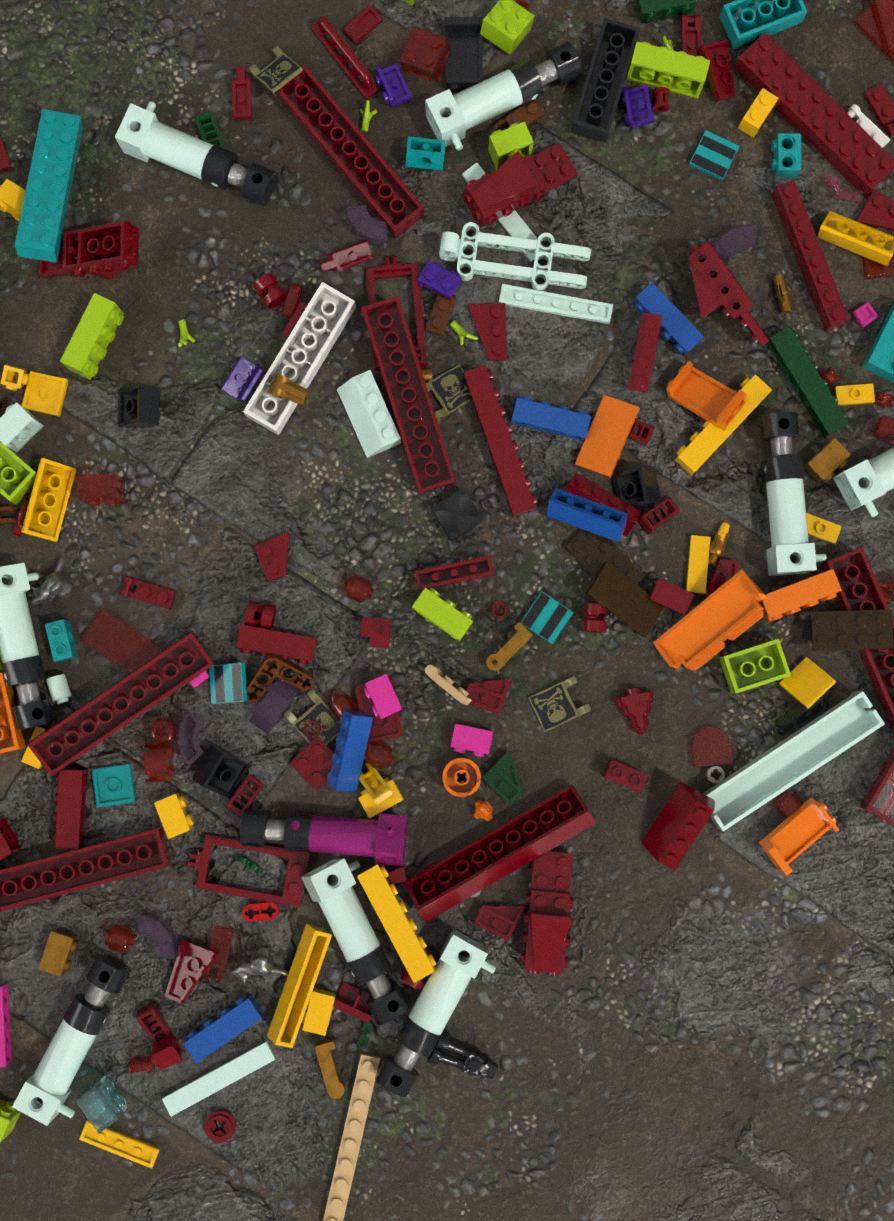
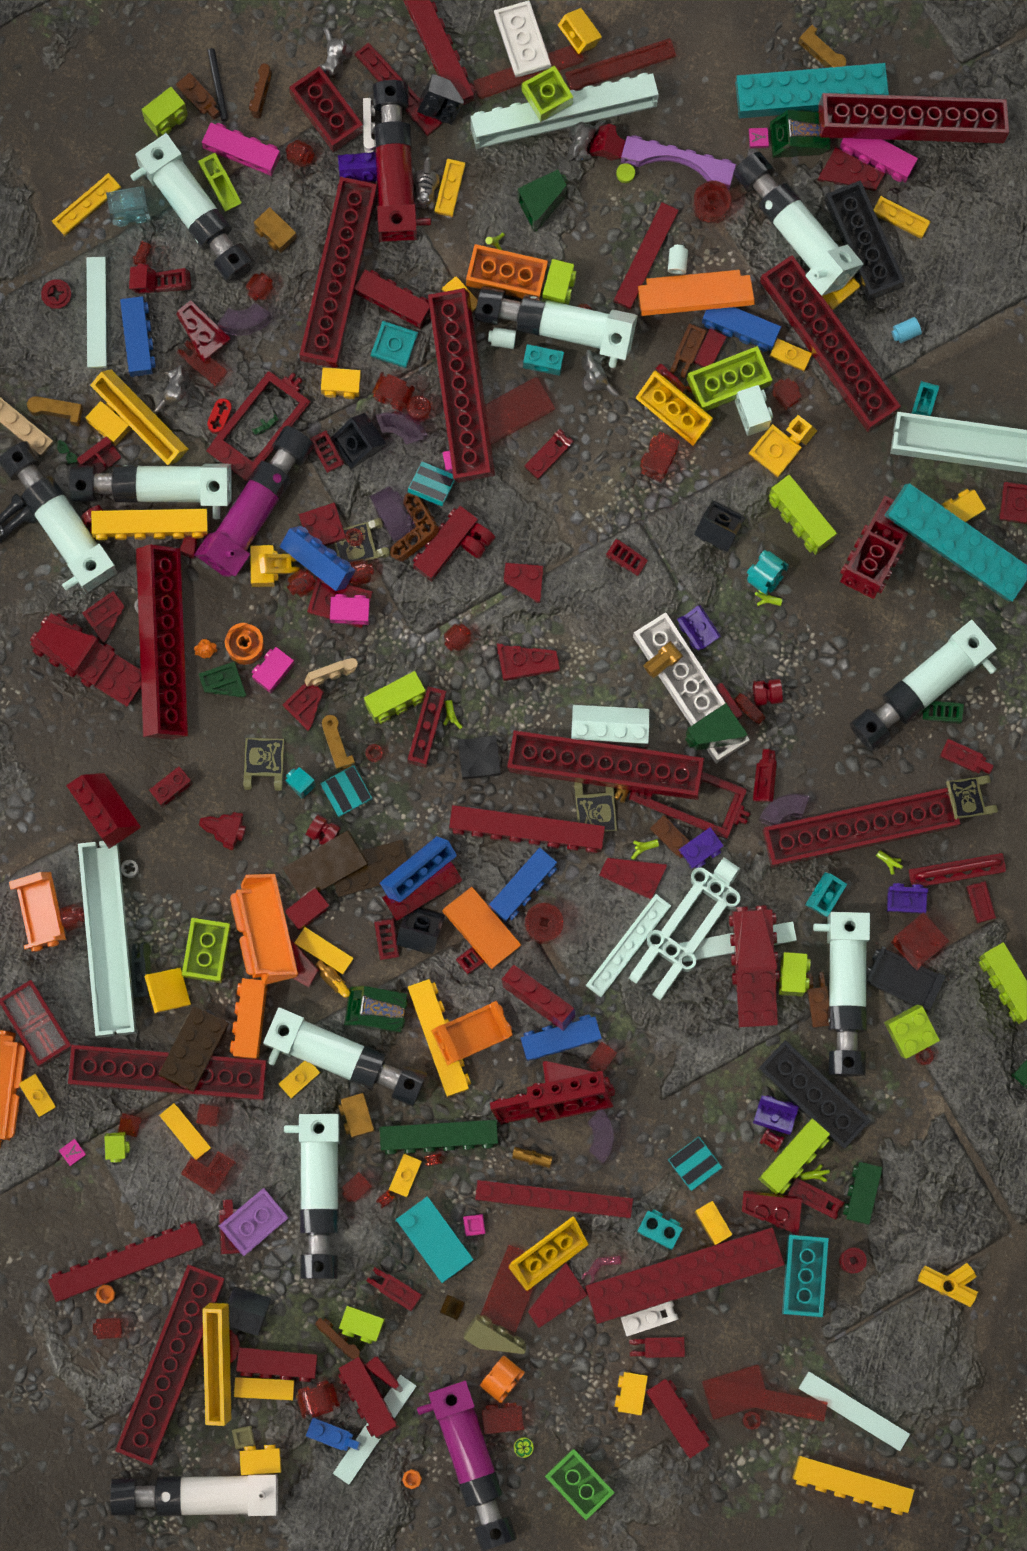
camera: 115 degrees right, 5 degrees down
dark red brick [361,617,392,649] -> none
clear red tile [691,727,733,767] -> none
none -> lime slope [197,153,241,211]
none -> teal slope [285,767,316,799]
none -> dark green slope [344,986,408,1033]
none -> lime bar [443,700,462,729]
none -> dark red wing [496,643,560,681]
none -> clear red brick [525,903,564,944]
none -> clear red brick [588,1041,617,1073]
none -> dark red slope [606,539,648,576]
none -> dark green slope [685,703,748,751]
none -> teal brick [747,550,789,595]

